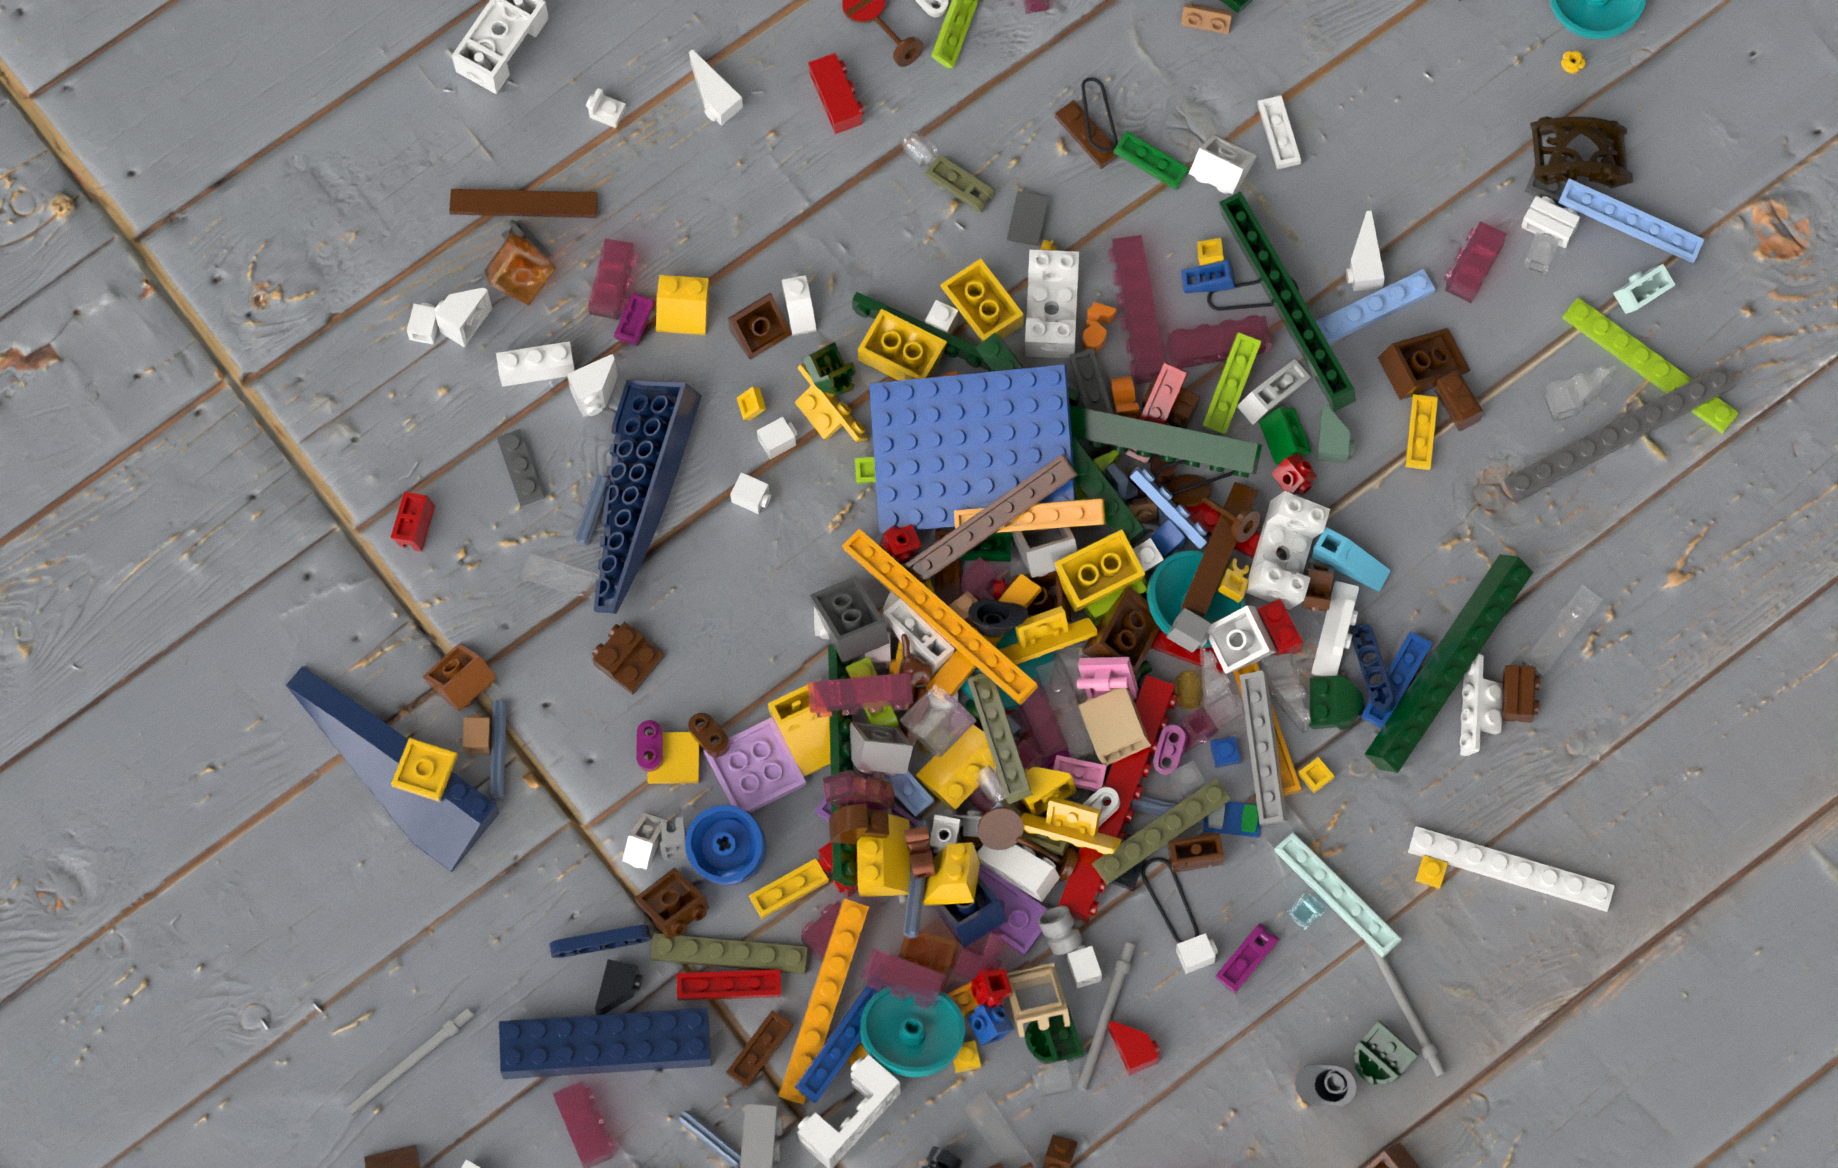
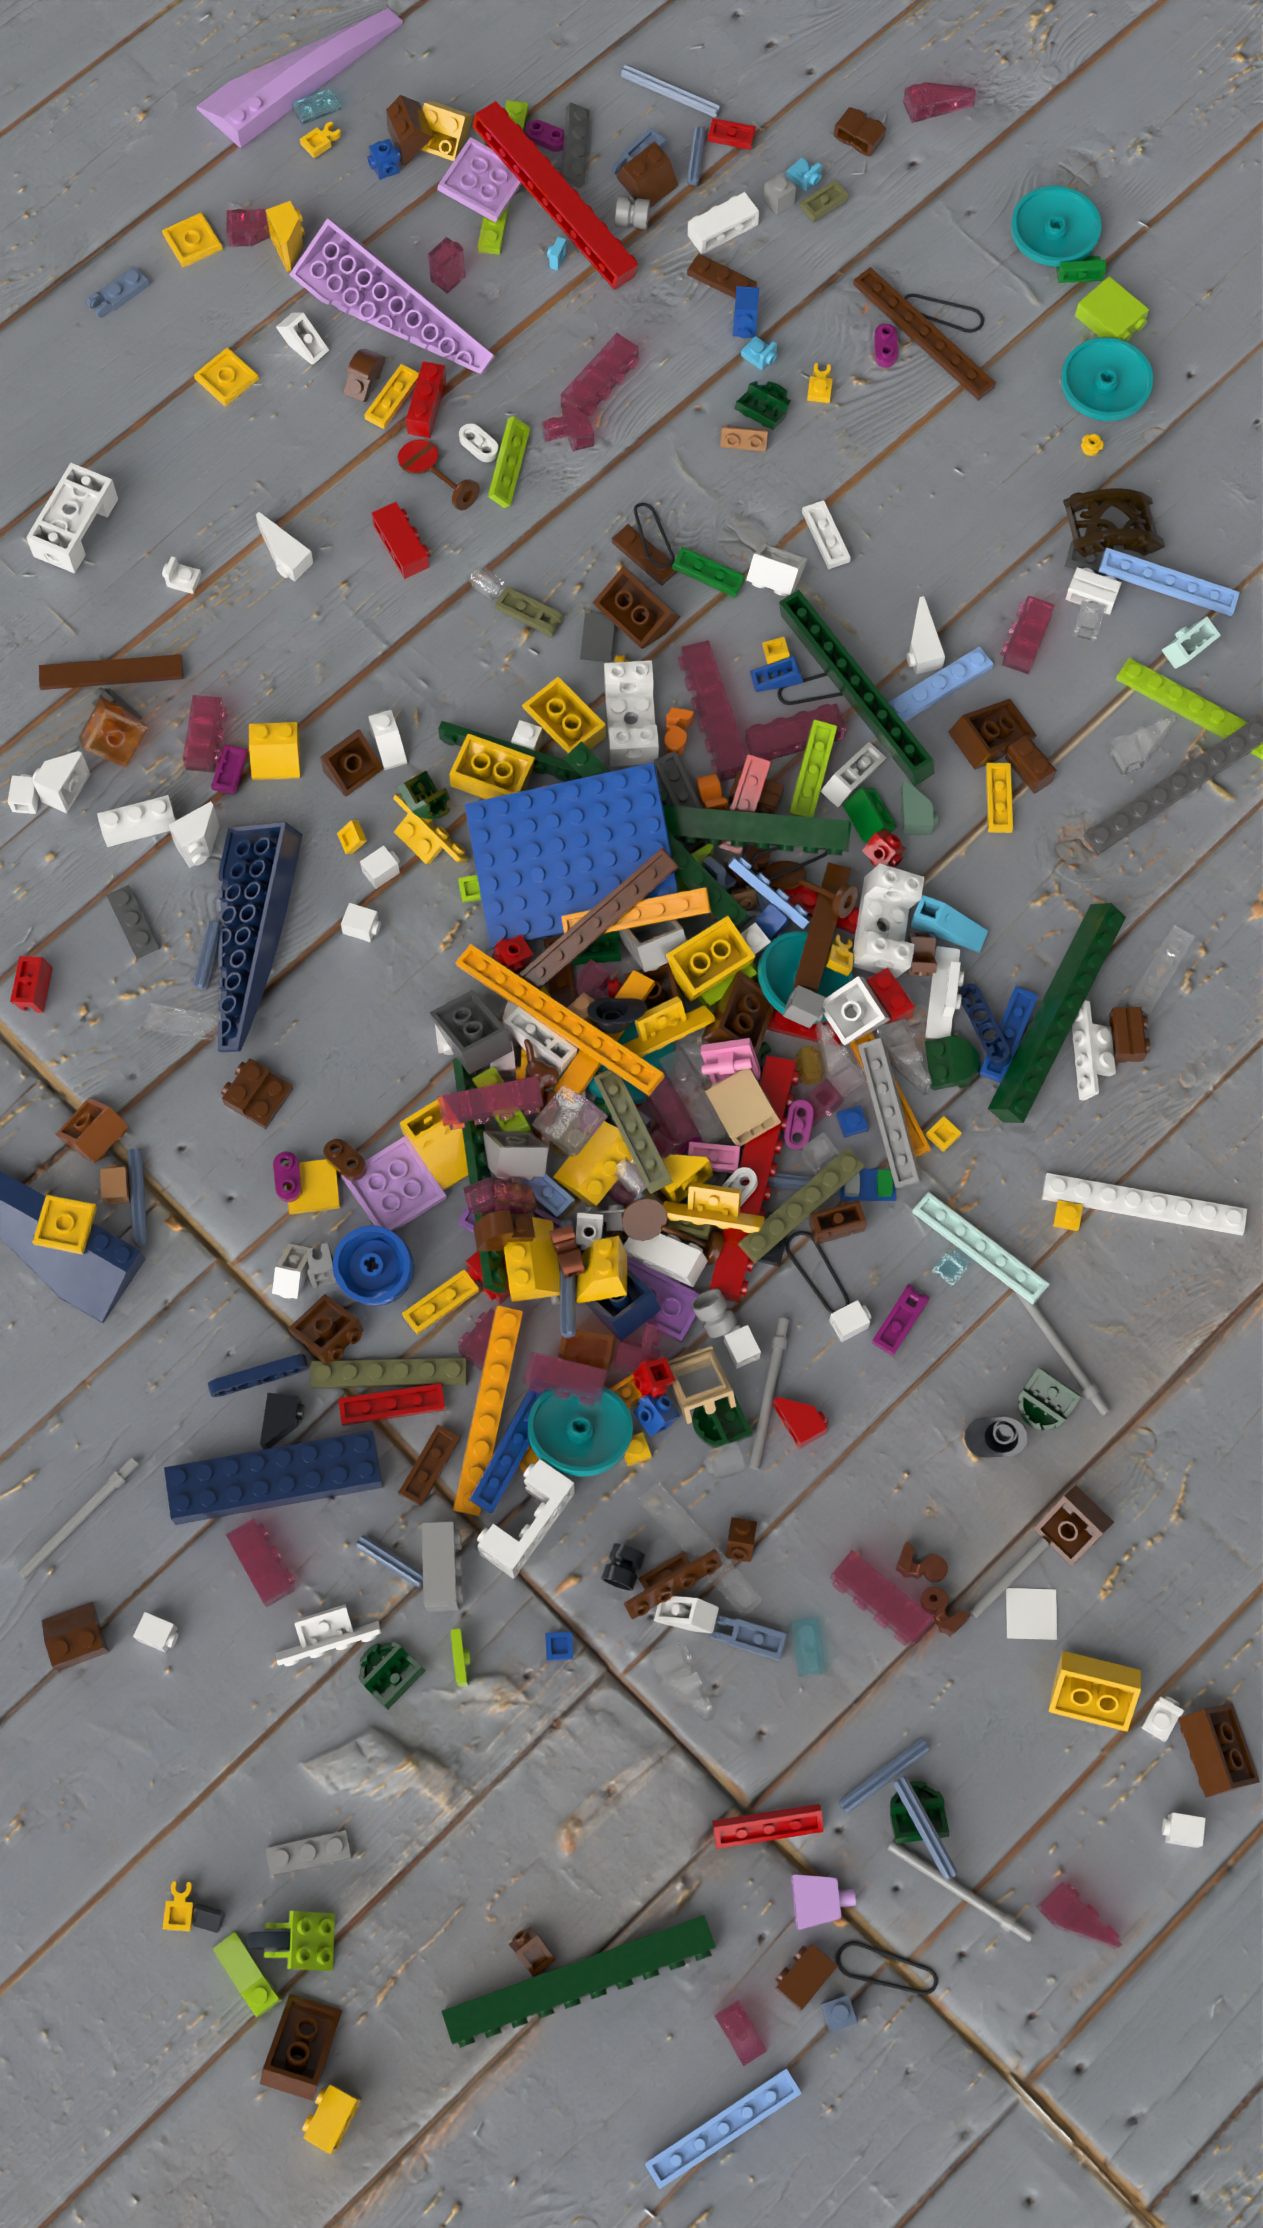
camera: 10 degrees left, 0 degrees up
none -> reddish brown slope [592,567,680,649]

